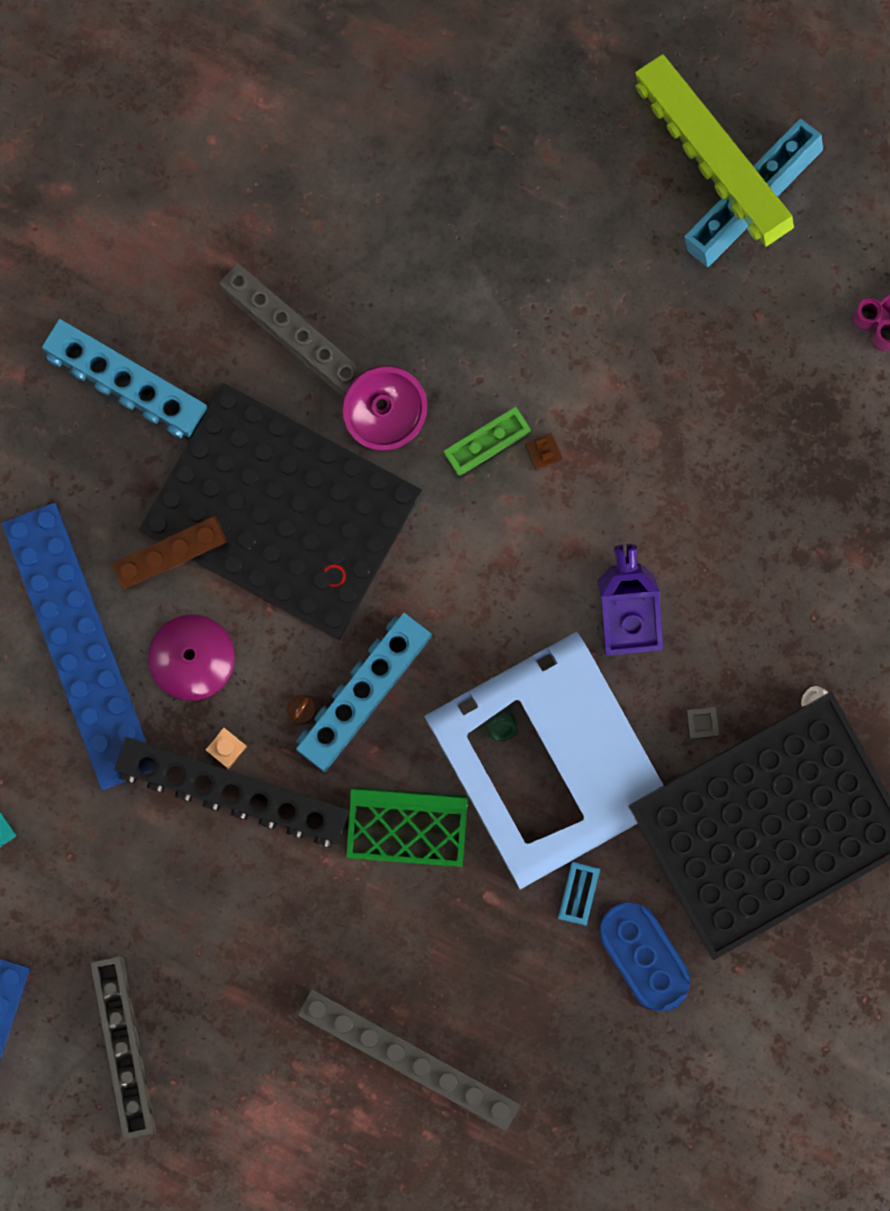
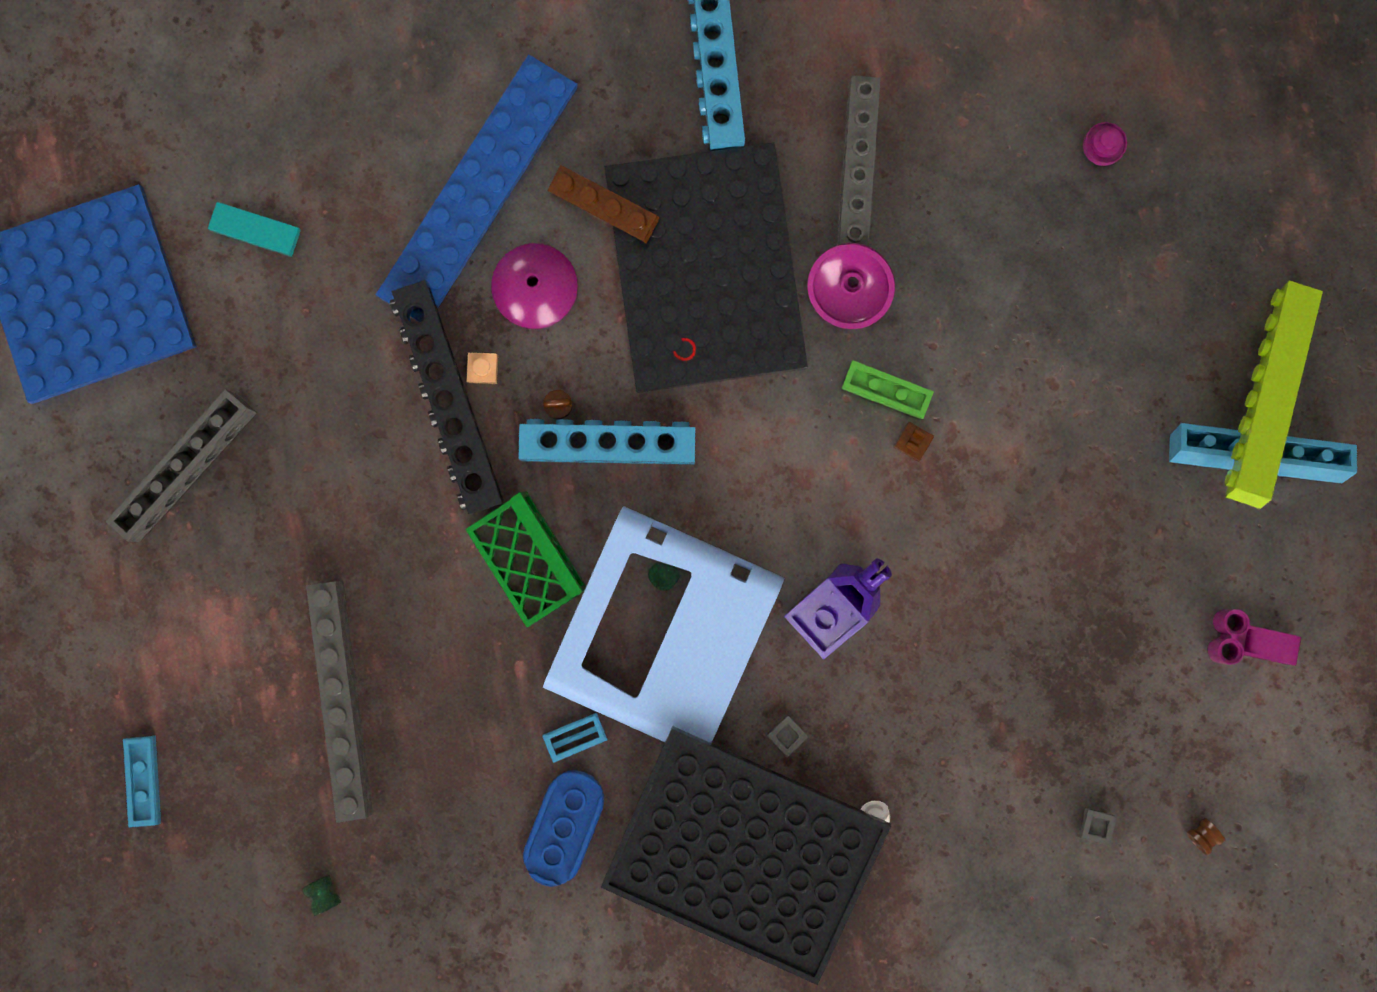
camera: 50 degrees right, 5 degrees up
none -> clear green wheel [302,875,341,916]
none -> magenta plate [1083,122,1127,166]

